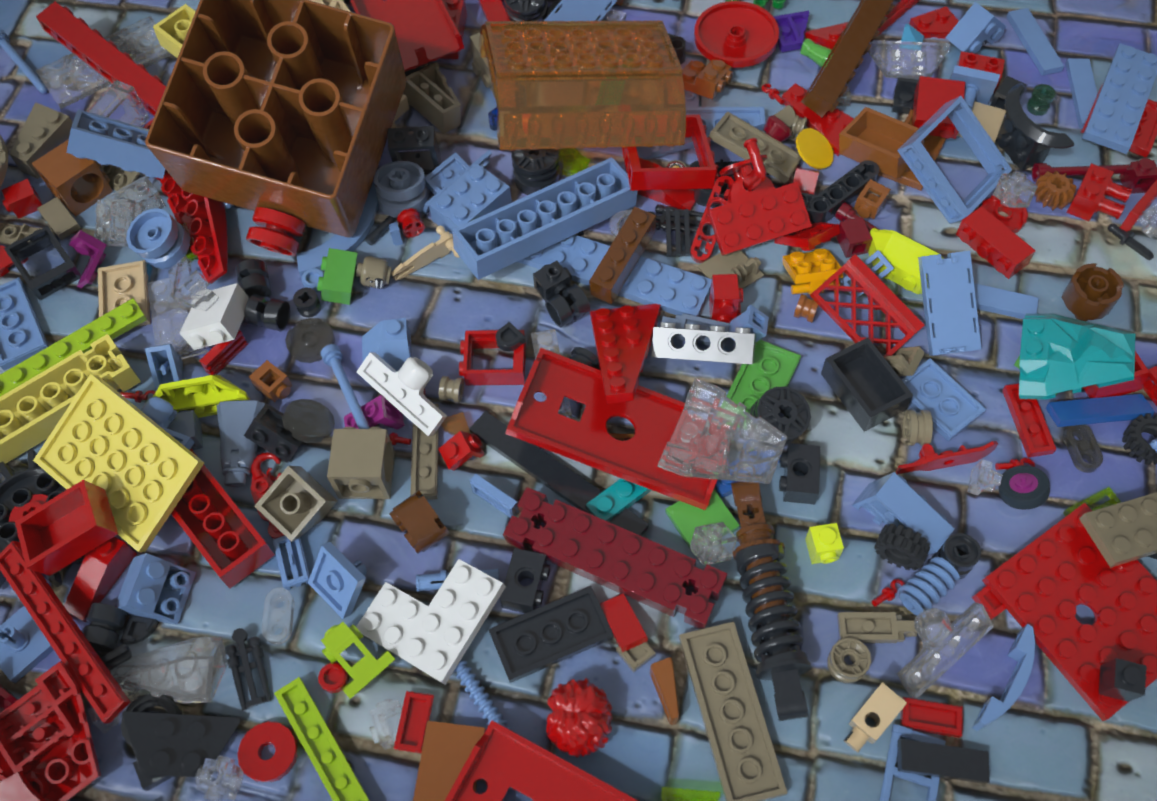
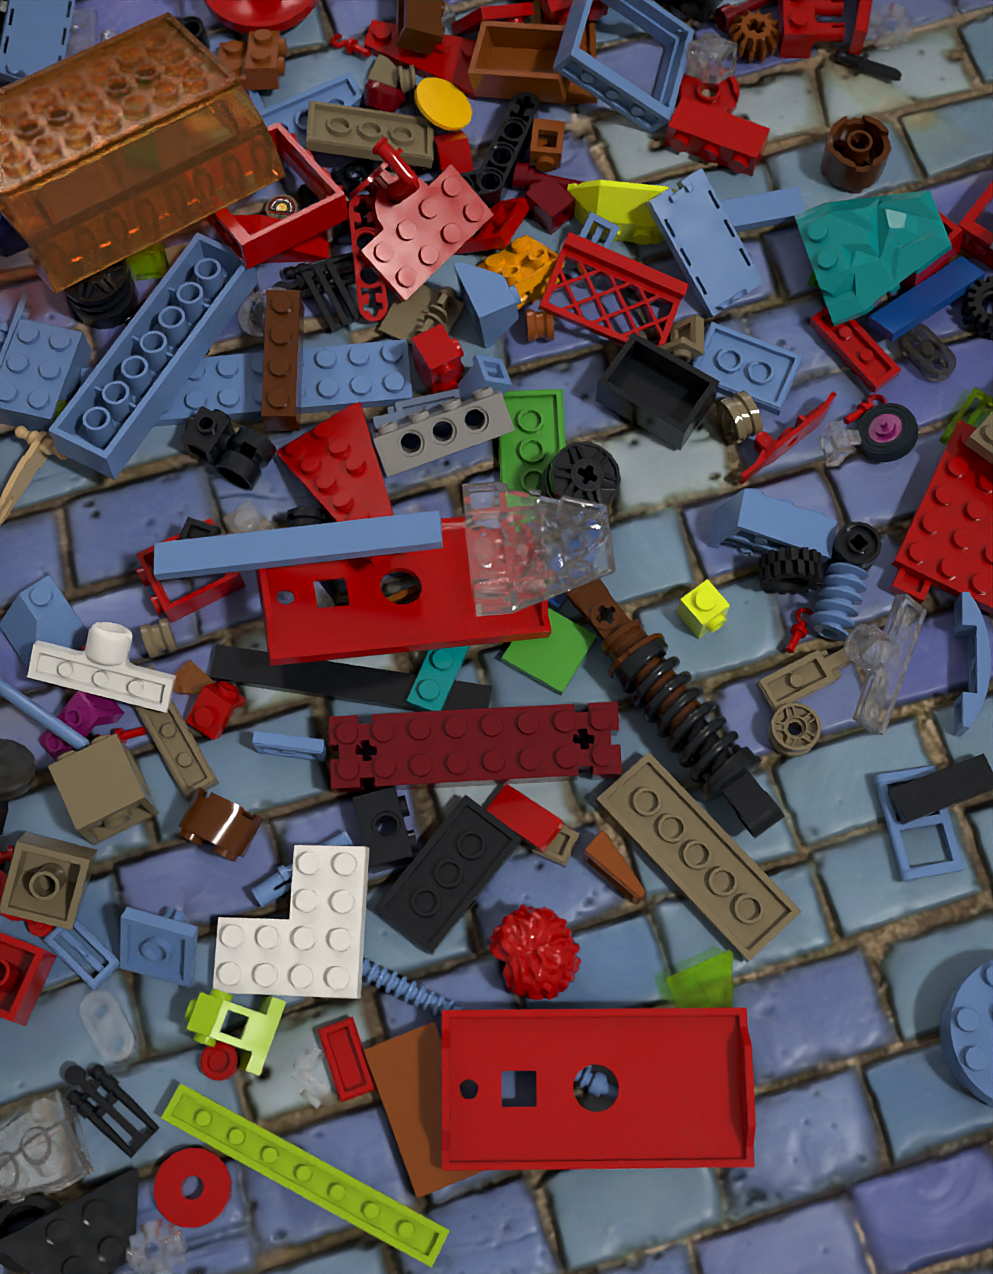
camera: 30 degrees left, 10 degrees up
clear brick [689,522,737,566] -> none
black brick [779,443,820,505] -> none
tan torso [844,682,907,752] -> none
red tile [900,697,963,738] -> none
none -> medium blue tile [154,510,443,580]
none -> red wing [451,2,534,36]
none -> medium blue slope [454,261,521,348]

